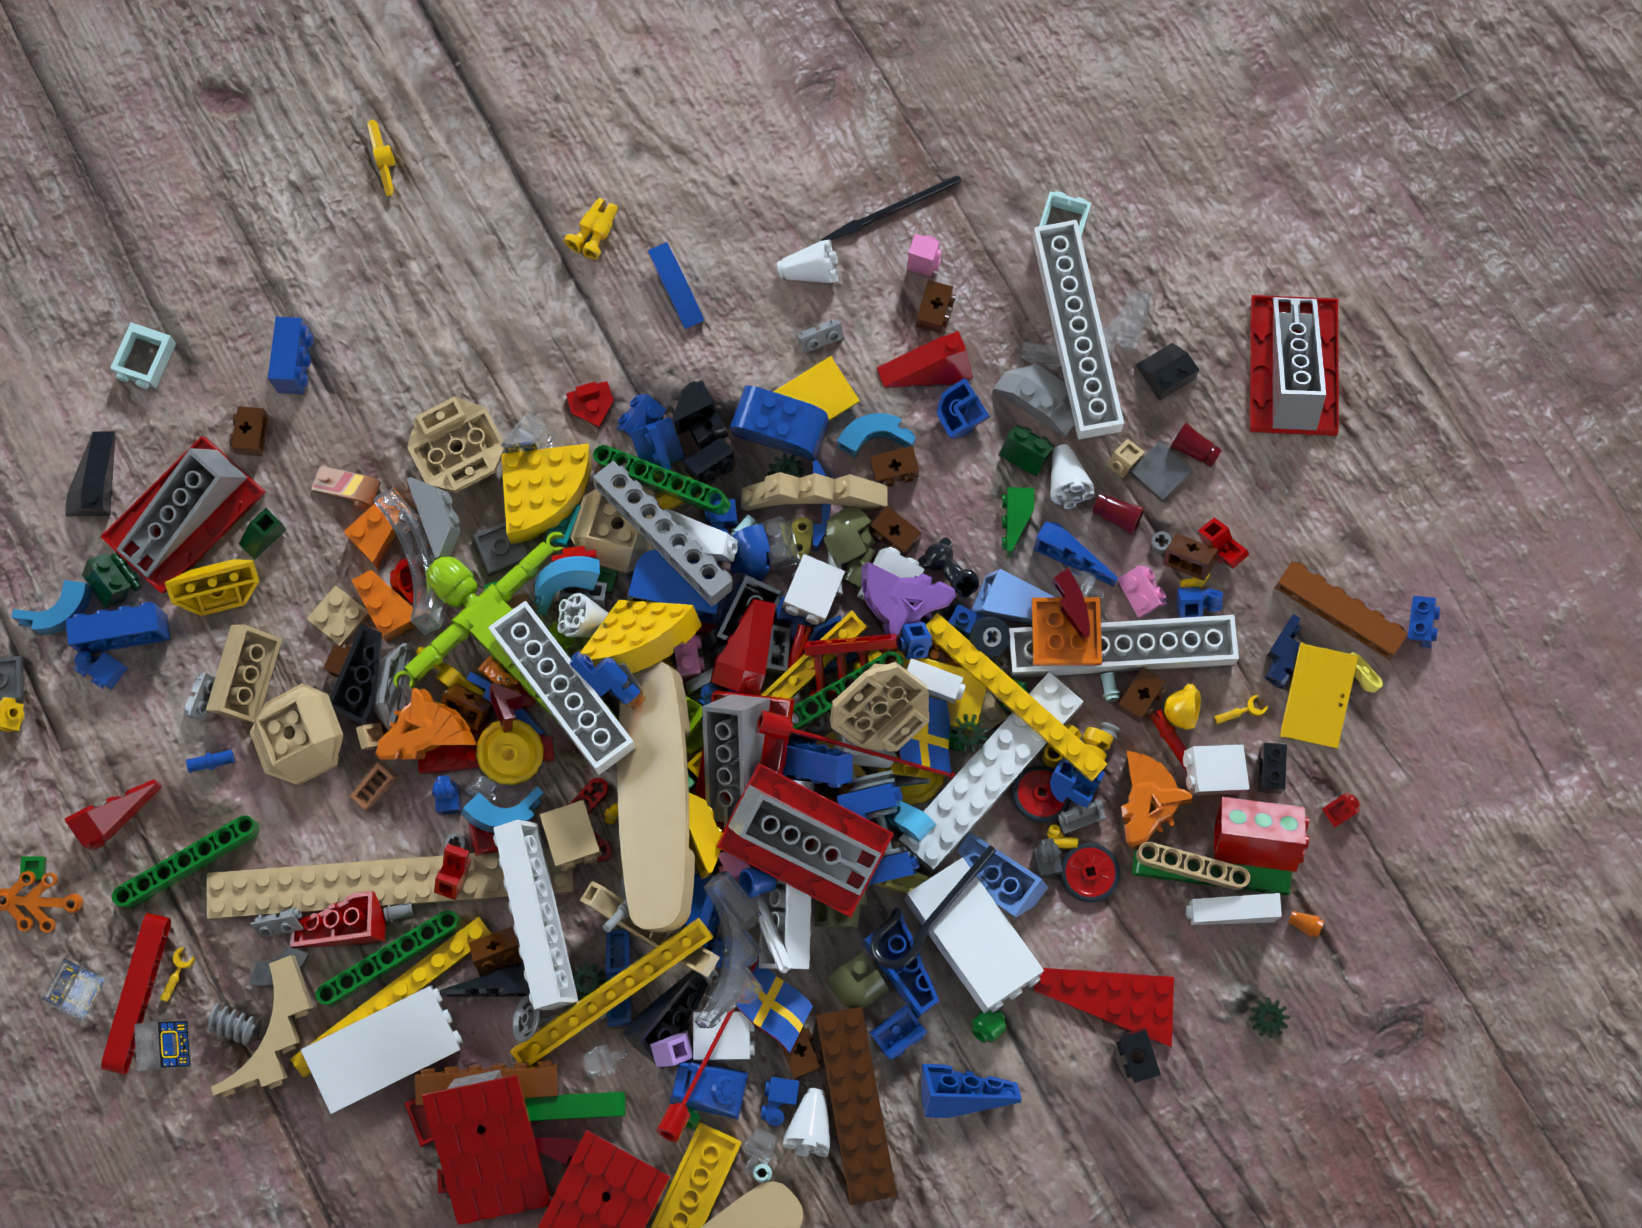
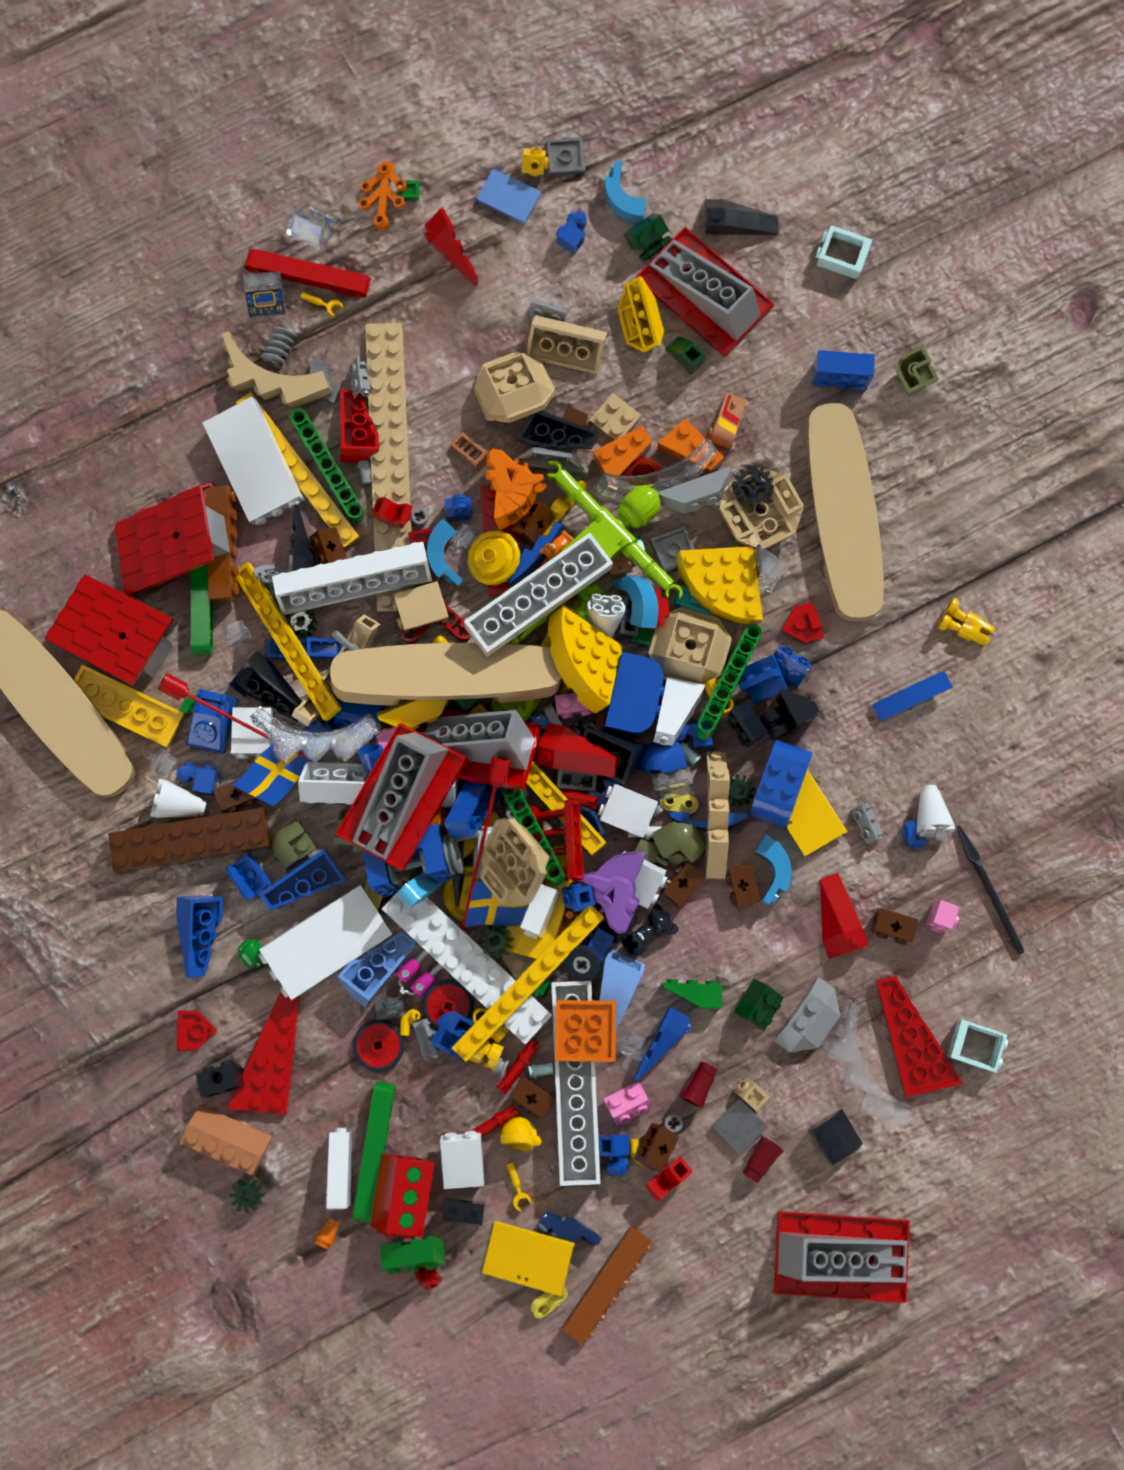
camera: 85 degrees right, 5 degrees up
blue brick [66,602,170,654] -> none
green beam [111,815,260,909] -> none
blue pin [186,749,235,773] -> none
reddish brown brick [230,406,269,457] -> none
tan bracket [356,723,384,750] -> none
yellow piece [367,120,395,196] -> none
dark red slope [489,683,523,733] -> none
dark red slope [535,1137,580,1165] -> none
blue plate [569,651,646,710] -> none
light grey brick [593,461,733,606] -> none
lavender slope [650,1030,693,1067] -> none
white axle [750,895,792,973] -> none
light aqua pin [753,1164,772,1183] -> none
black piece [870,845,996,969] -> none
blue brick [937,378,990,439] -> none
white brick [1032,220,1124,440] -> none
white cone [1050,444,1095,509] -> none
dark red slope [1052,568,1090,643] -> none
orange animal [1121,751,1192,851] -> none
tan beam [1136,842,1250,891] -> none
blue bracket [1408,596,1440,648] -> none
none -> red plate [176,1011,218,1051]
none -> nougat slope [180,1105,273,1176]
none -> green wedge [380,1236,445,1275]
none -> dark pink piece [396,949,443,997]
none -> medium blue tile [476,169,541,225]
none -> red pin [496,1038,541,1094]
none -> black gear [733,464,774,507]
none -> tan piece [806,403,884,622]
none -> red wing [875,976,964,1097]
none -> olive brick [897,345,939,396]
none -> blue bracket [901,821,928,849]

